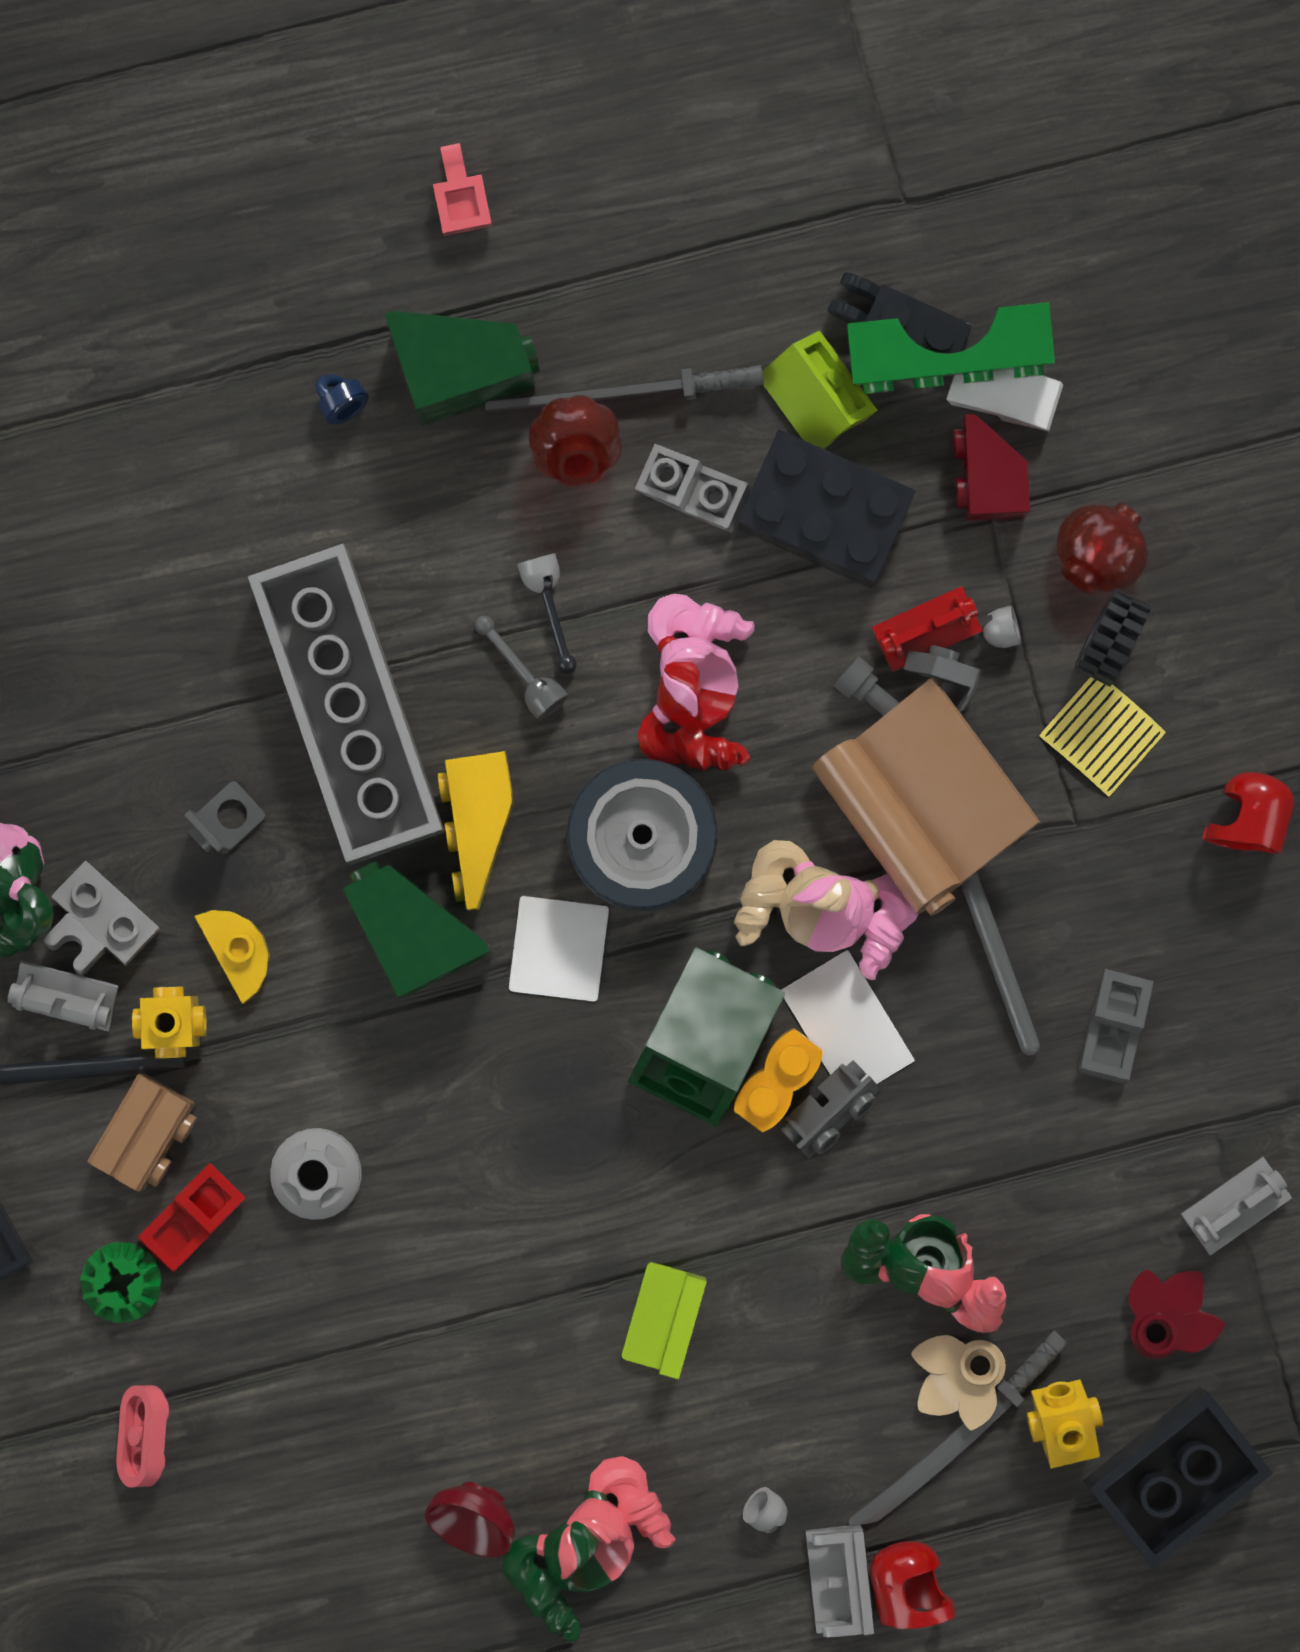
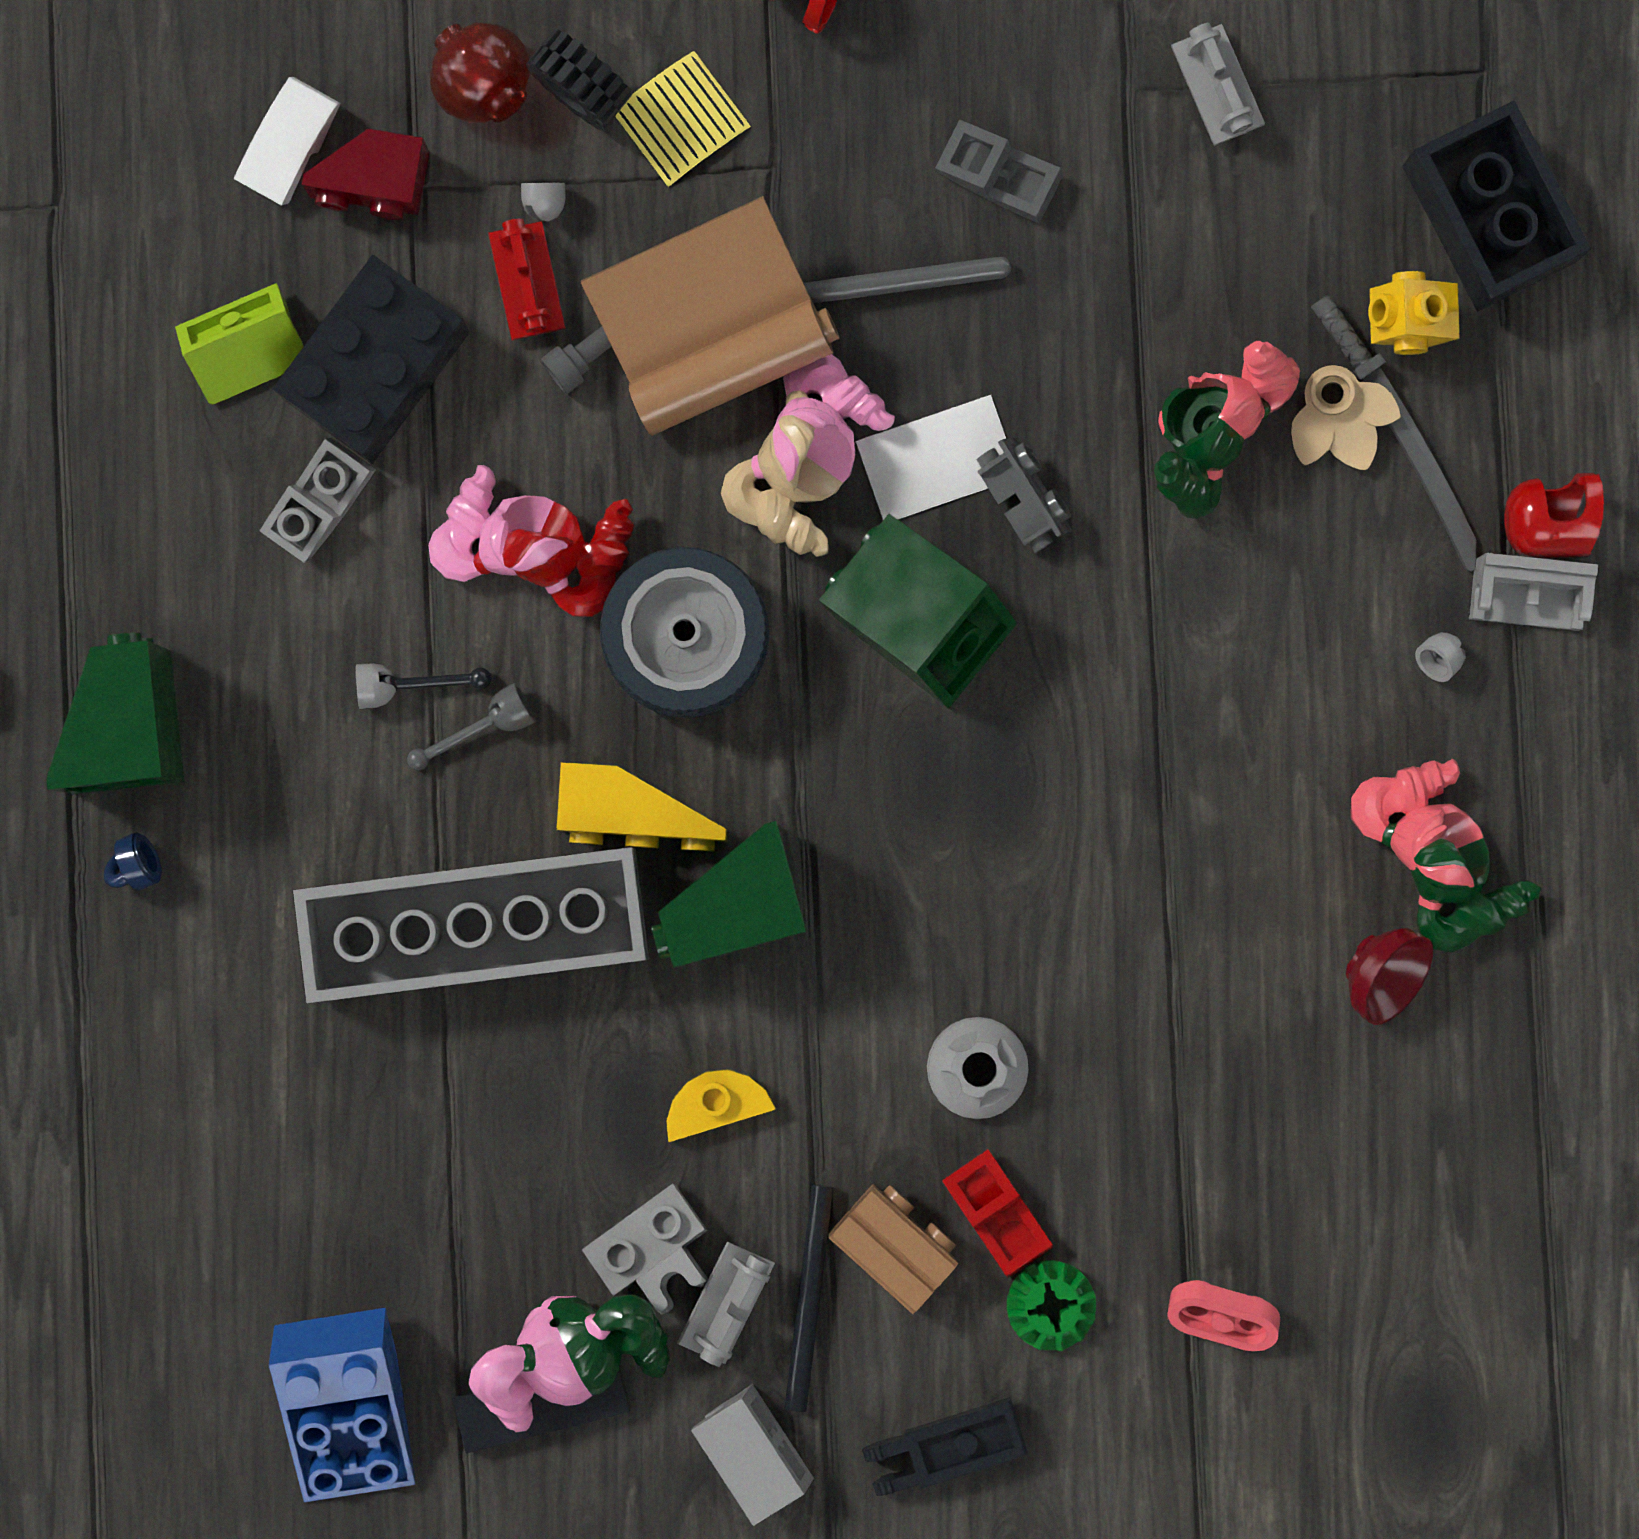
camera: 80 degrees left, 0 degrees up
yellow brick [132,987,207,1058] -> none
dark grey bracket [185,781,266,855] -> none
dark grey sword [485,365,764,411] -> none
white sticker [509,896,609,1002] -> none
clear red plant [529,395,622,487] -> none
lime panel [622,1262,707,1379] -> none
light orange brick [734,1028,823,1132] -> none
black hinge [827,272,973,354] -> none
green arch [847,302,1055,394] -> none
dark grey plate [904,645,981,713] -> none
dark red plate [1128,1269,1225,1359] -> none

